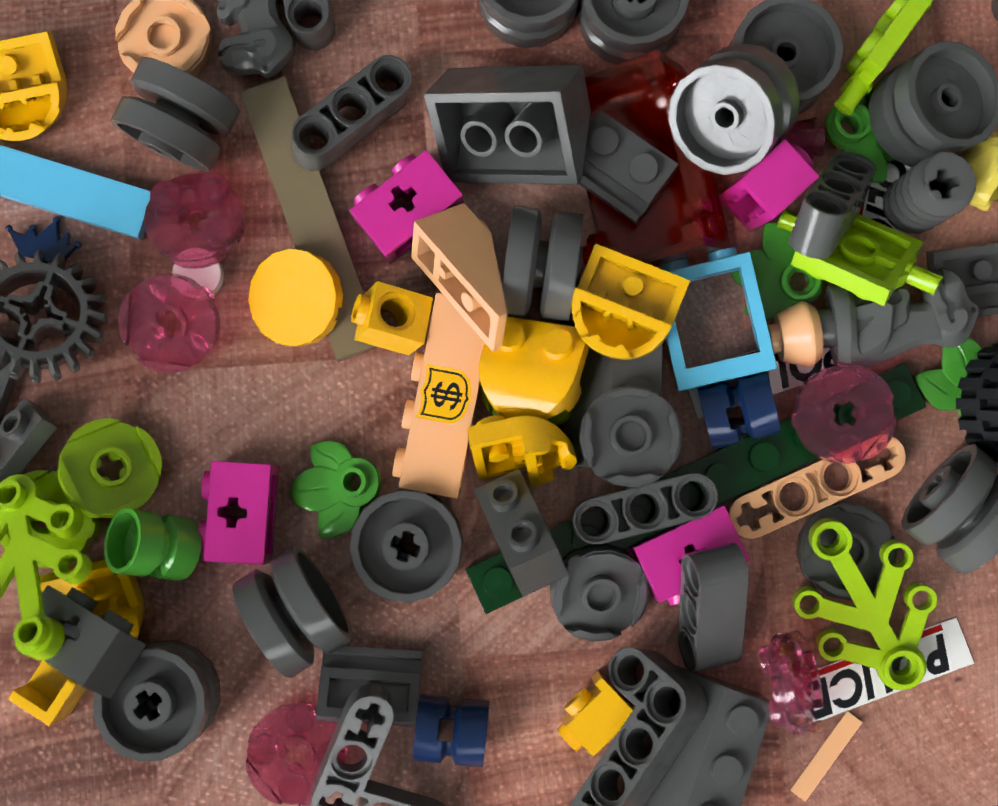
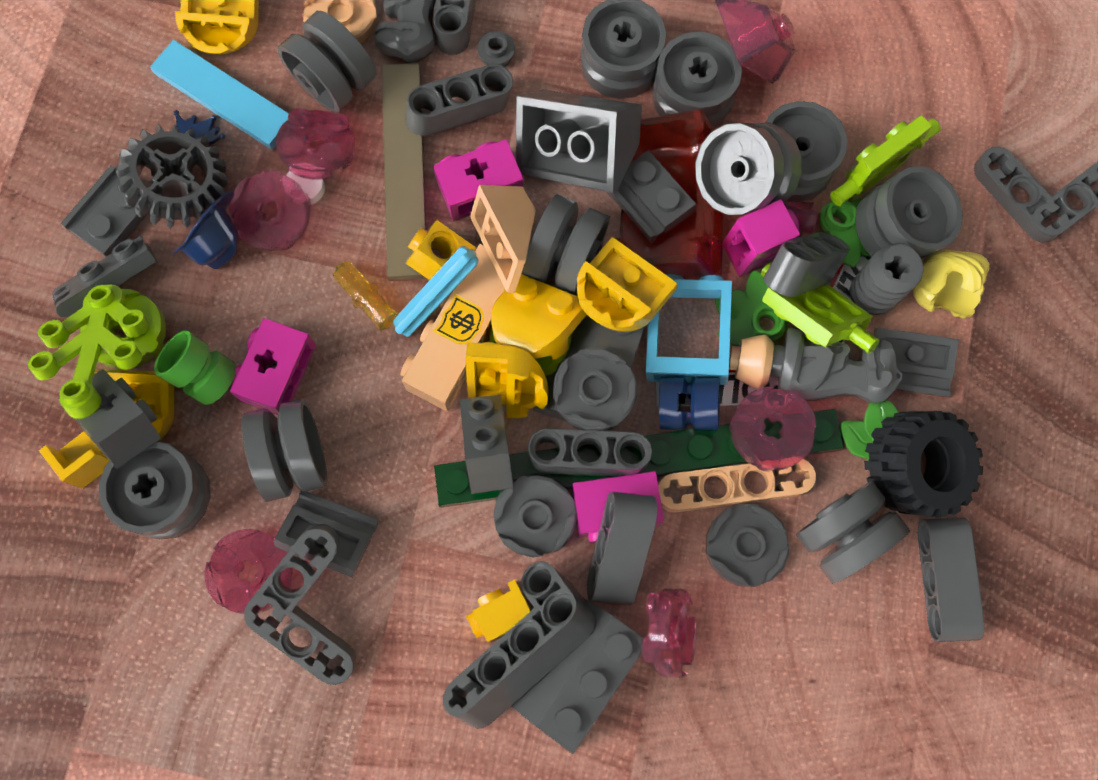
camera: 15 degrees right, 10 degrees down
lime plate [57,418,162,519] -> none
yellow tile [248,249,343,347] -> none
bright green plate [289,441,382,538] -> none
dark grey wheel [350,490,464,603] -> none
dark blue wheel [413,694,490,768] -> none
sticker [784,617,974,727] -> none
light nougat piece [790,711,862,802] -> none
lime plant [792,518,938,690] -> none
none -> dark blue piece [173,191,239,269]
none -> clear yellow axle [333,261,398,331]
none -> medium azure axle [393,246,479,337]
none -> dark grey plate [477,31,515,67]

